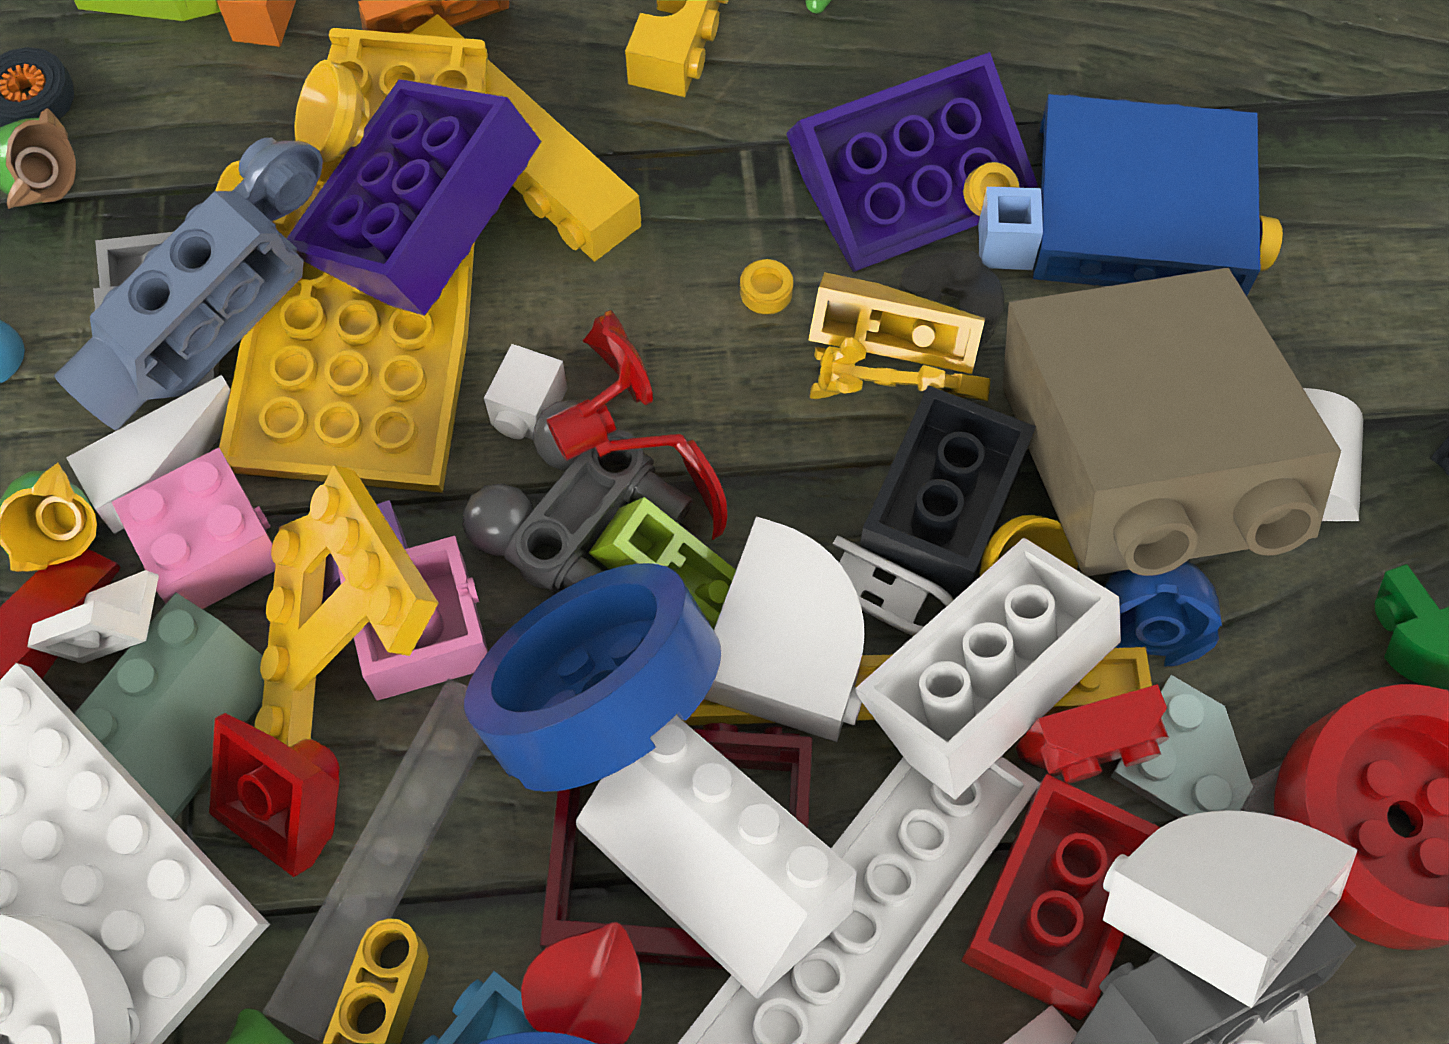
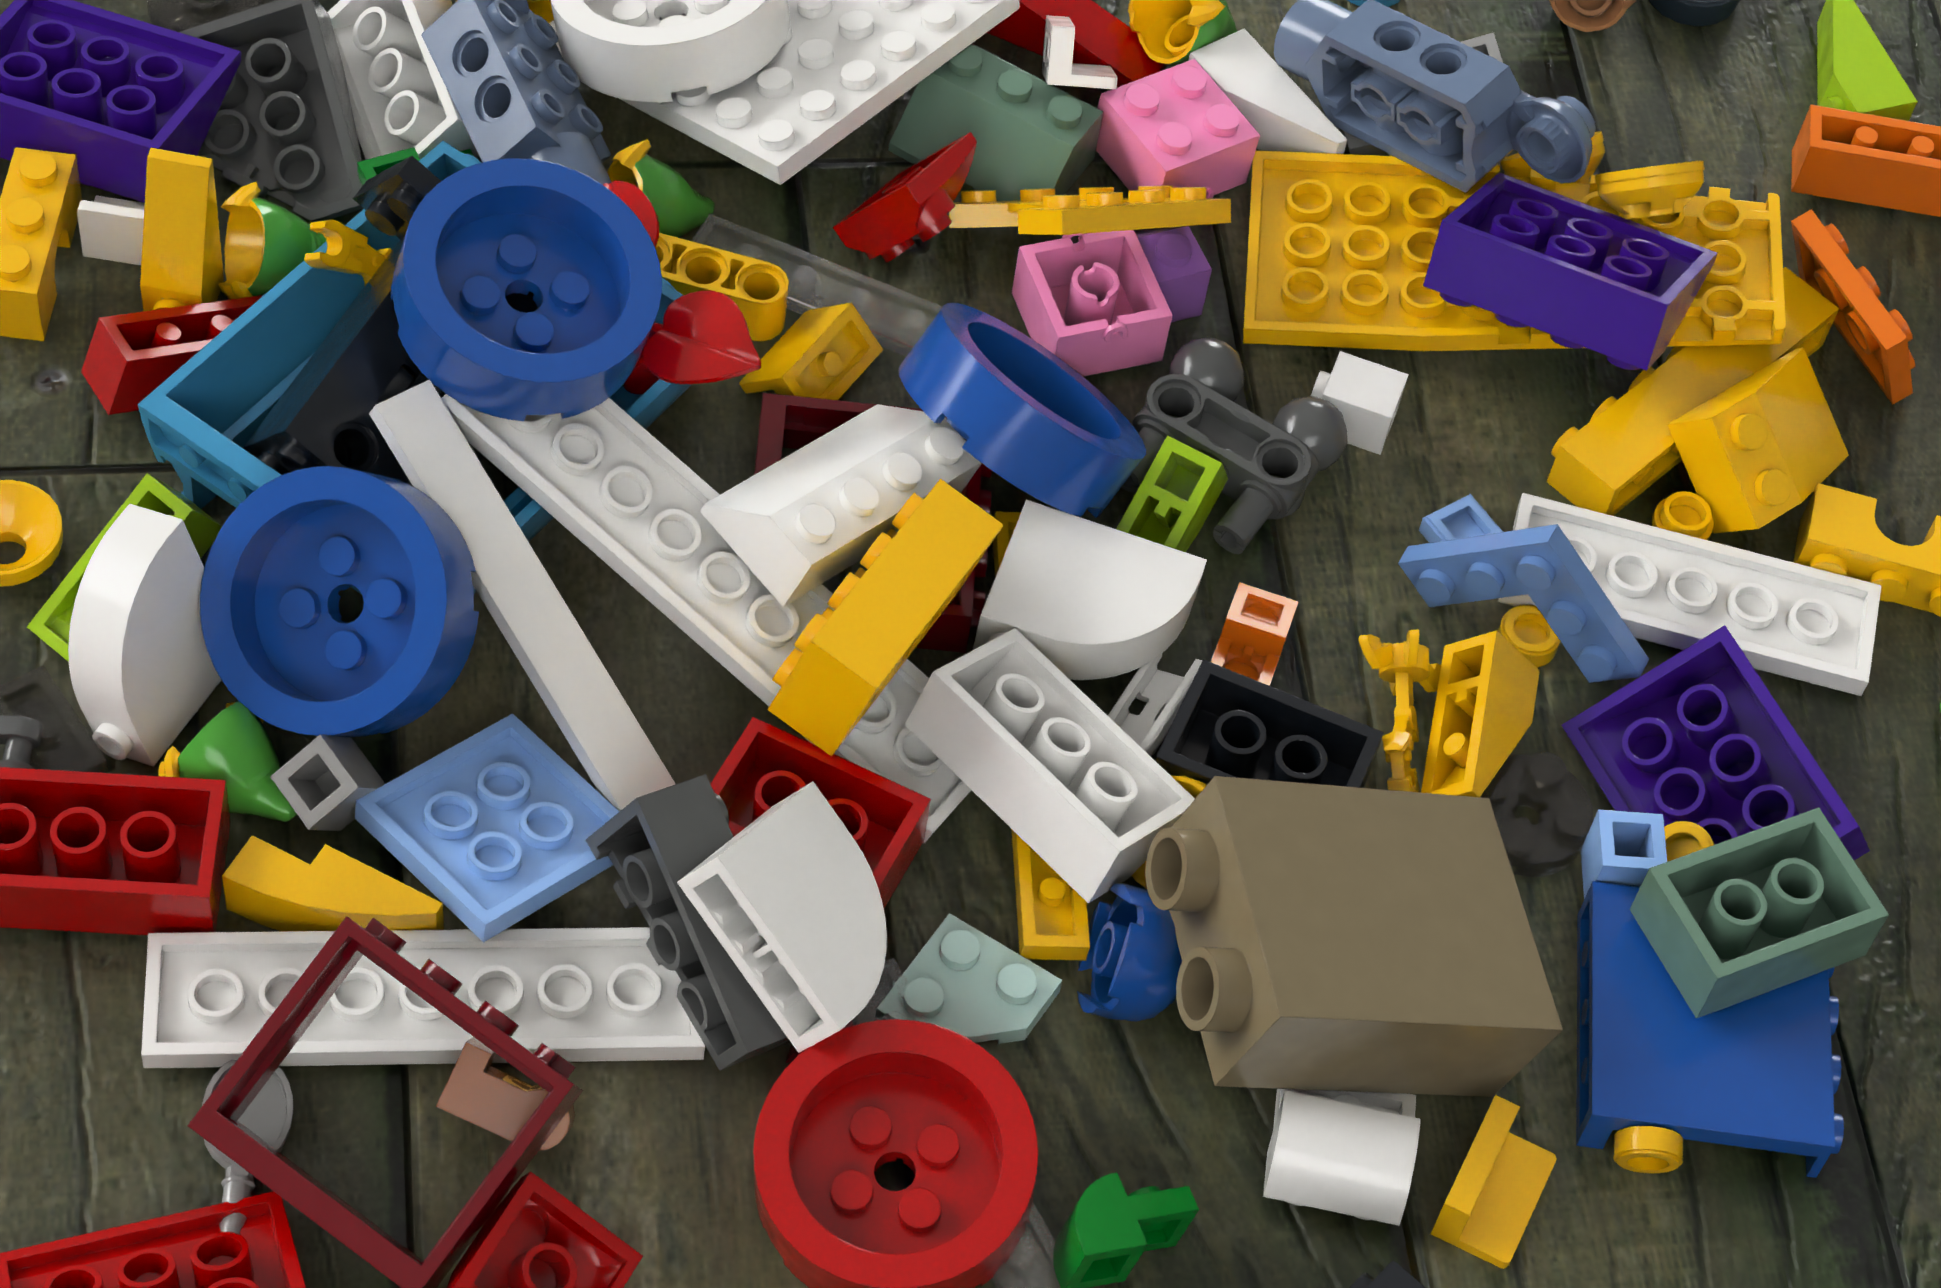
camera: 80 degrees right, 10 degrees down
red plant [546,310,728,540] -> none
red slope [1015,684,1169,784] -> none
none -> yellow panel [739,302,883,400]
none -> yellow brick [767,478,1004,757]
none -> orange slope [1211,582,1299,686]
none -> medium blue plate [1398,524,1649,683]
none -> light blue tile [1419,494,1503,543]
none -> yellow panel [1431,1095,1557,1269]
none -> white plate [1498,493,1882,696]
none -> sand green brick [1629,808,1889,1019]
none -> yellow plate [1652,491,1714,540]
none -> yellow slope [1667,347,1849,534]

